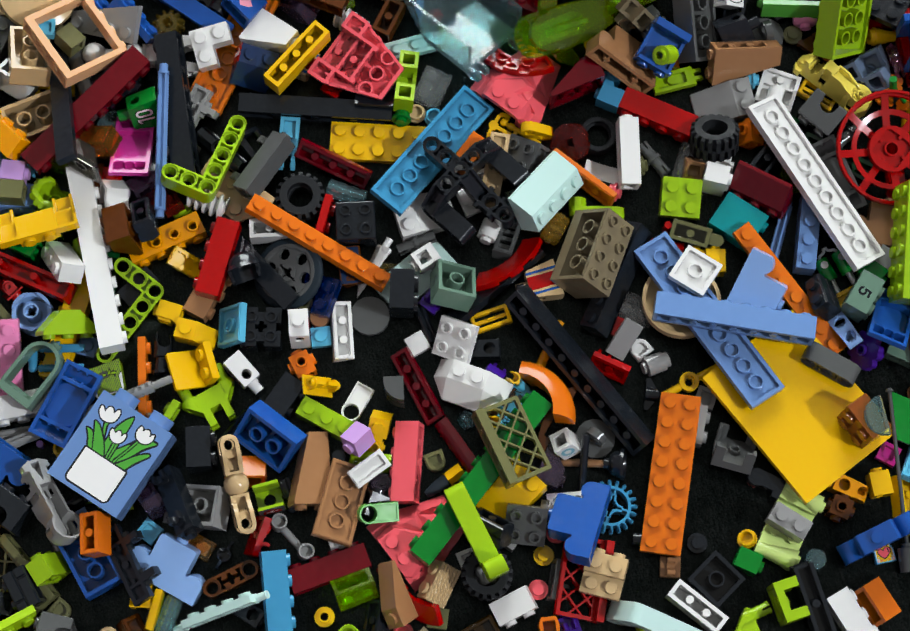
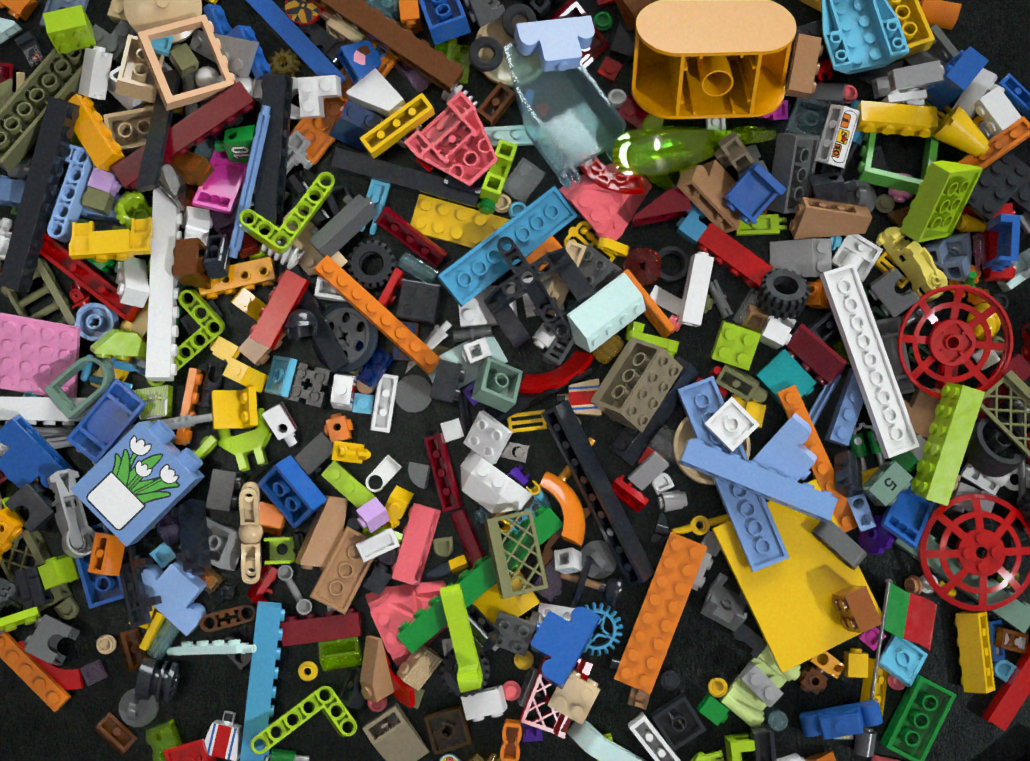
camera: 15 degrees right, 10 degrees up
piece [357,501,399,524] -> none
lime brick [652,45,679,65] -> none
clear light blue tile [864,395,891,436] -> none

